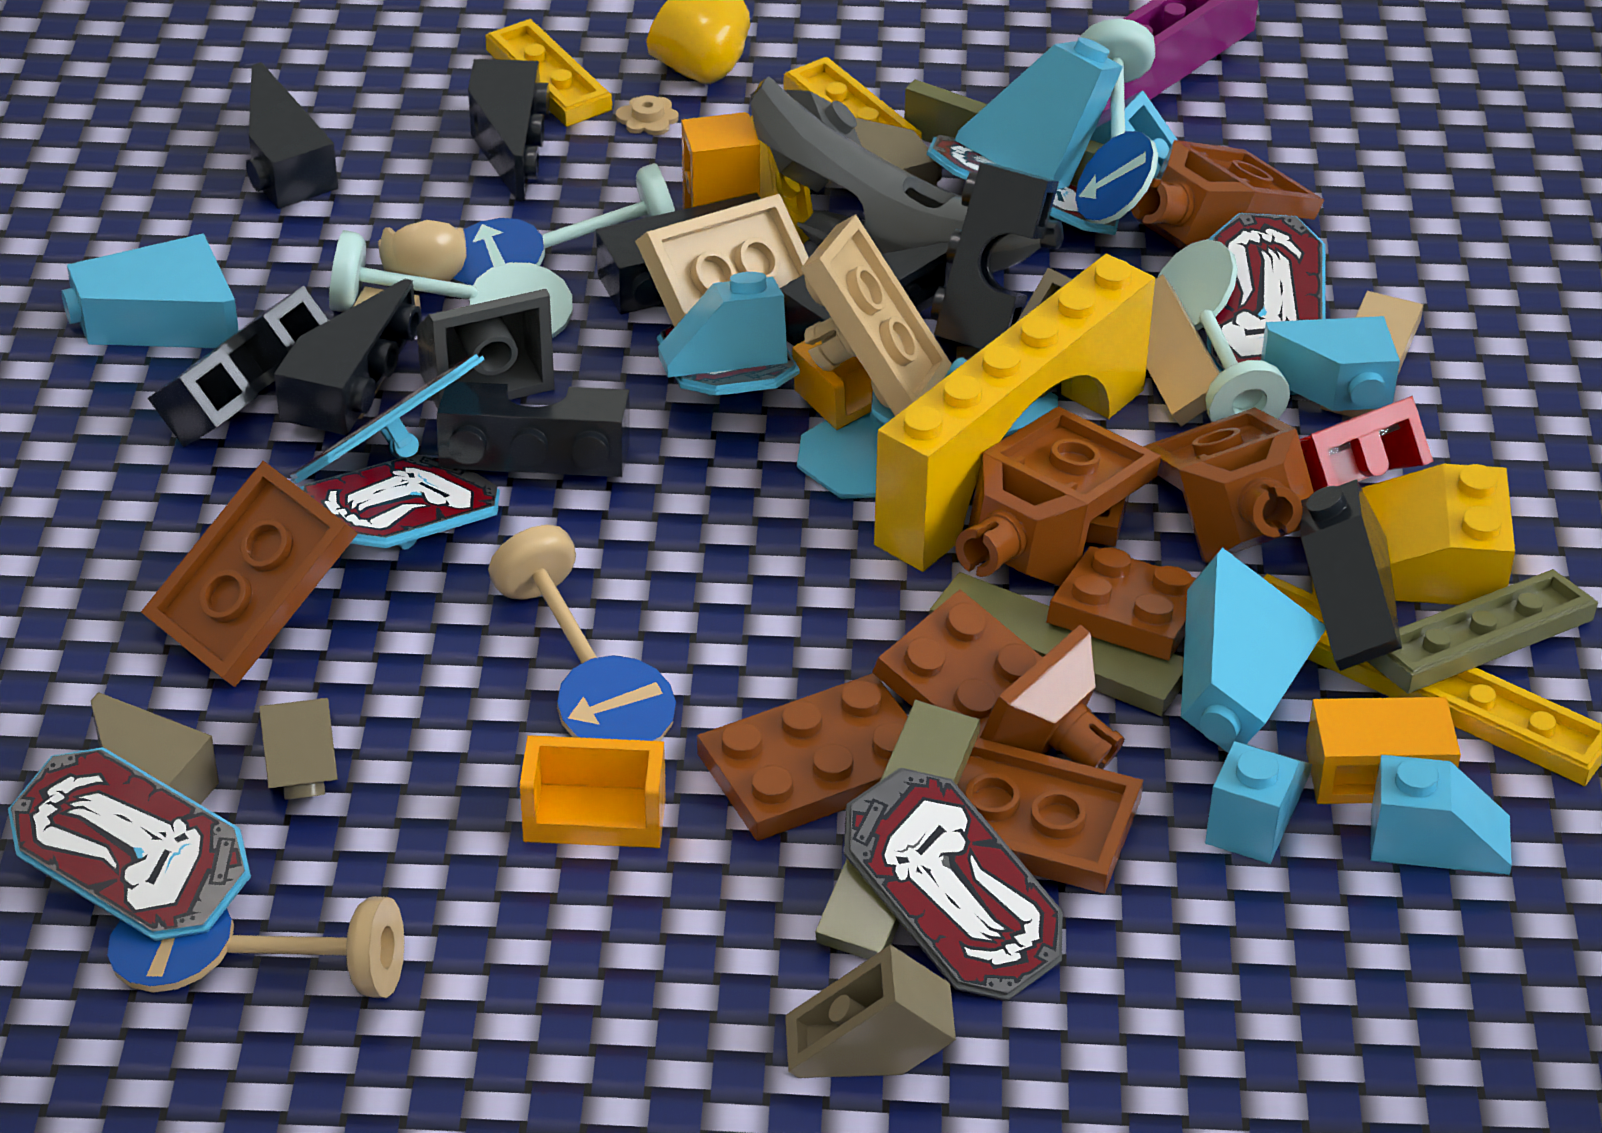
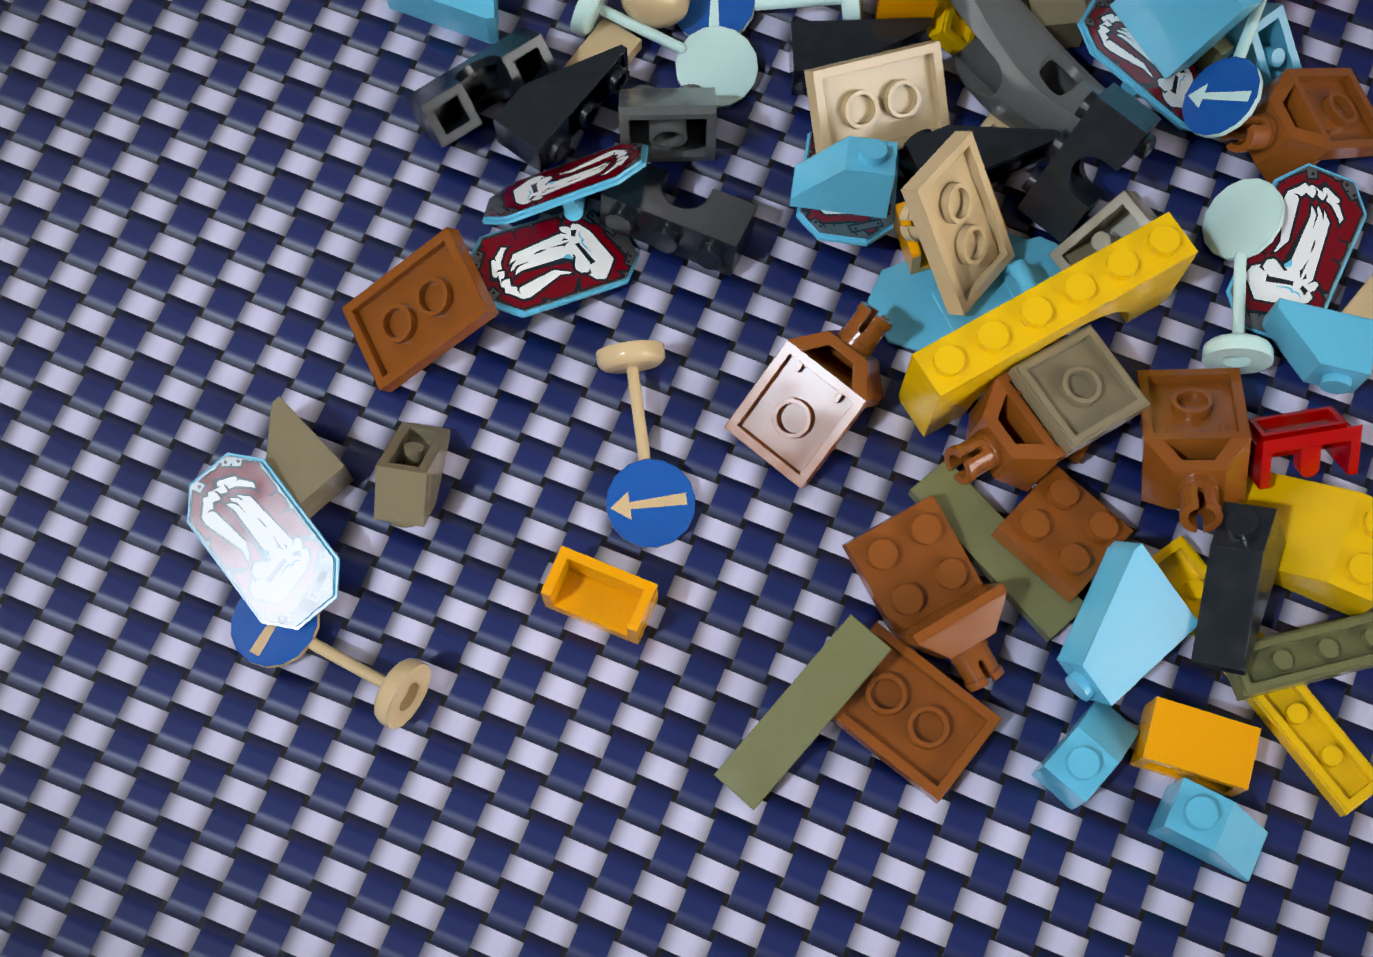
camera: 20 degrees right, 30 degrees up
dark orange plate [697,673,908,841] -> none
dark tan slope [785,944,956,1078] -> none
shield [844,768,1063,1001] -> none
tan tile [1146,274,1220,426] -> none
none -> plate [724,301,894,489]
none -> dark tan tile [1008,324,1150,456]

